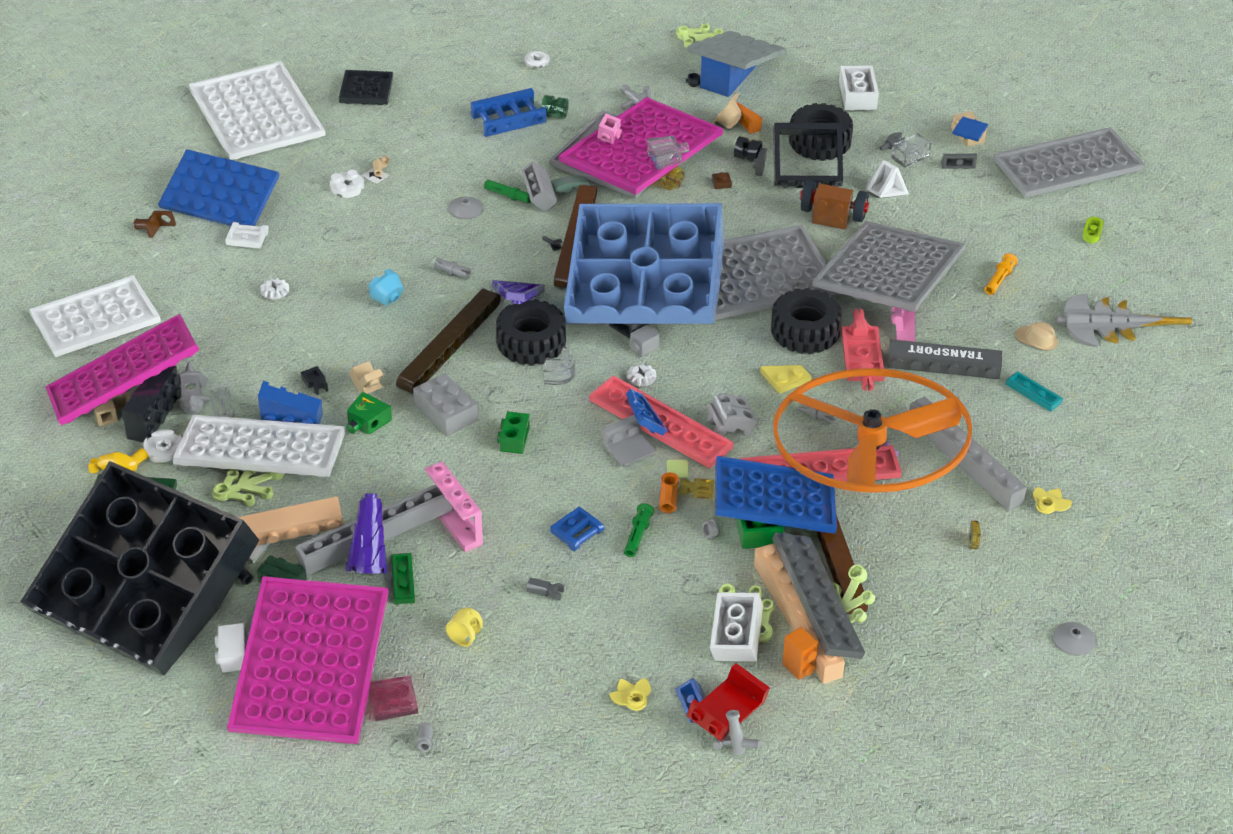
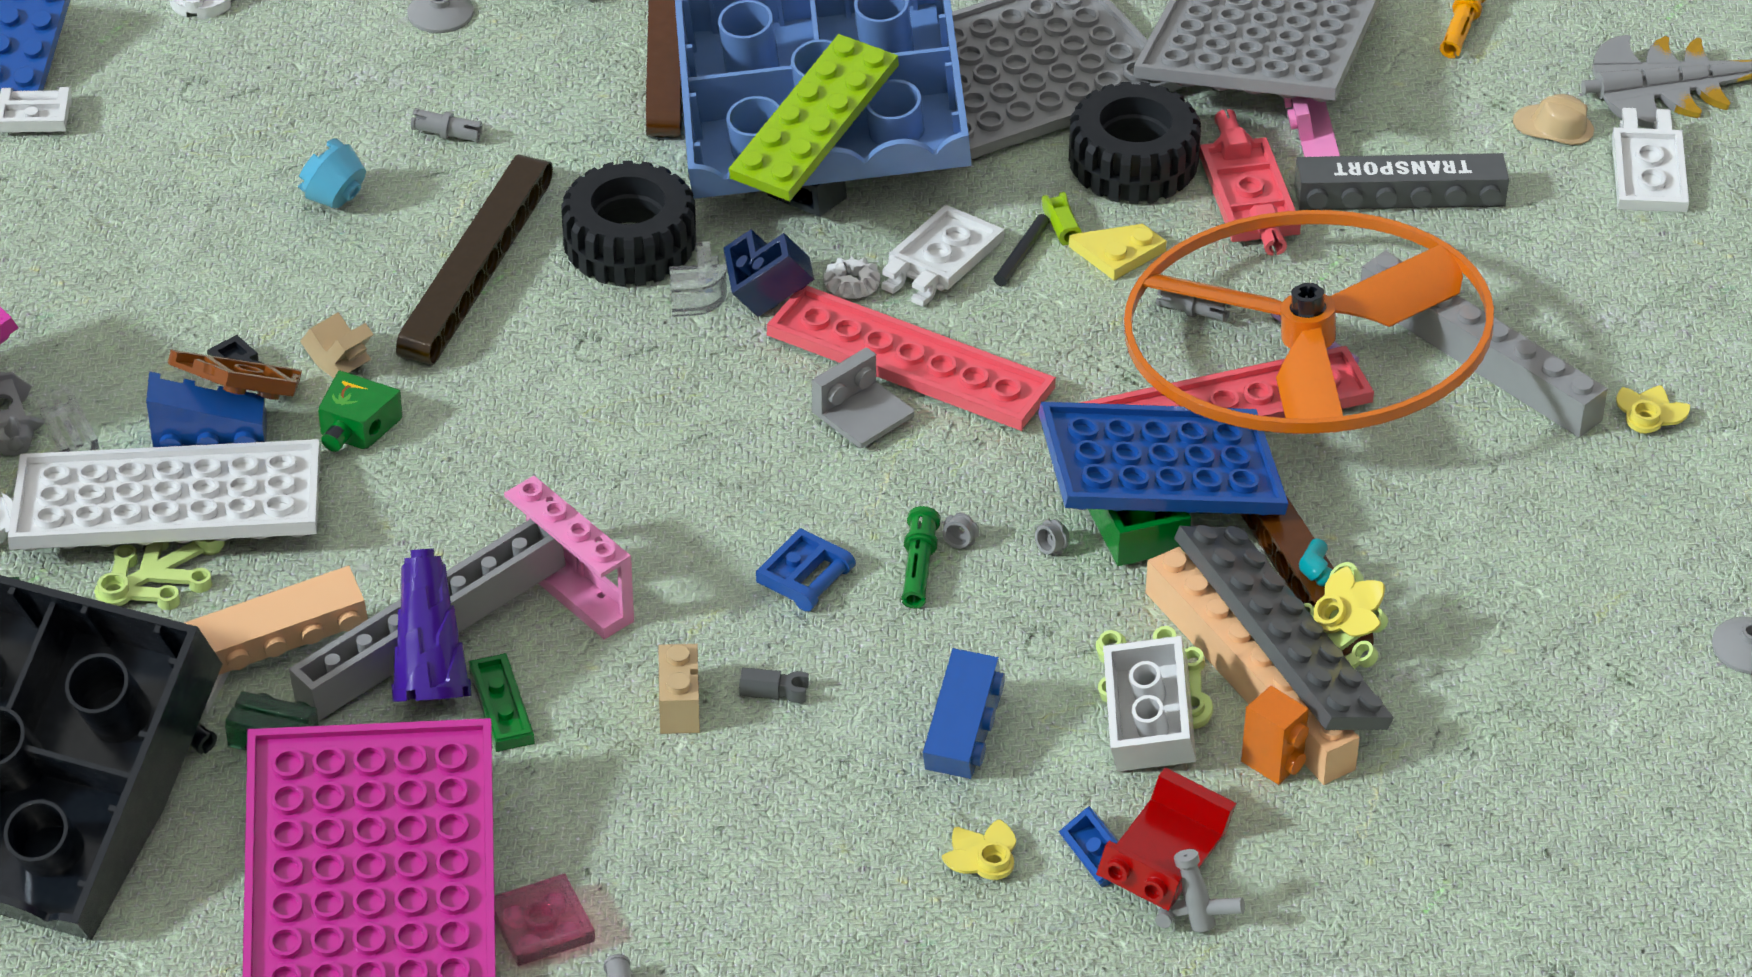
camera: 10 degrees left, 0 degrees up
white brick [215,623,247,673] -> none
white gear [260,278,289,299] -> none
light grey brick [413,373,478,436] -> none
light yellow helmet [446,607,483,647] -> none
dark purple wing [492,280,545,304] -> none
green brick [497,411,530,454] -> none
black hand [542,236,562,251] -> none
blue wing [626,388,668,436] -> none
light grey brick [630,325,659,357] -> none
orange piece [659,472,679,514] -> none
yellowish green sticker [666,460,689,478] -> none
clear yellow plate [679,478,714,499] -> none
light grey hips [707,393,758,437] -> none
clear yellow tile [969,521,981,549] -> none
teal tile [1005,371,1063,412] -> none
none -> dark orange wing [168,349,302,400]
none -> tan piece [658,644,700,734]
none -> dark blue brick [723,229,814,317]
none -> lime plate [728,34,899,201]
none -> white tile [881,204,1005,307]
none -> blue wedge [923,648,1005,779]
none -> light grey plate [943,512,979,549]
none -> black bar [993,214,1050,286]
none -> lime bar [1042,192,1082,246]
none -> teal arm [1299,538,1332,586]
none -> light yellow plate [1314,566,1385,637]
none -> white tile [1612,108,1689,212]

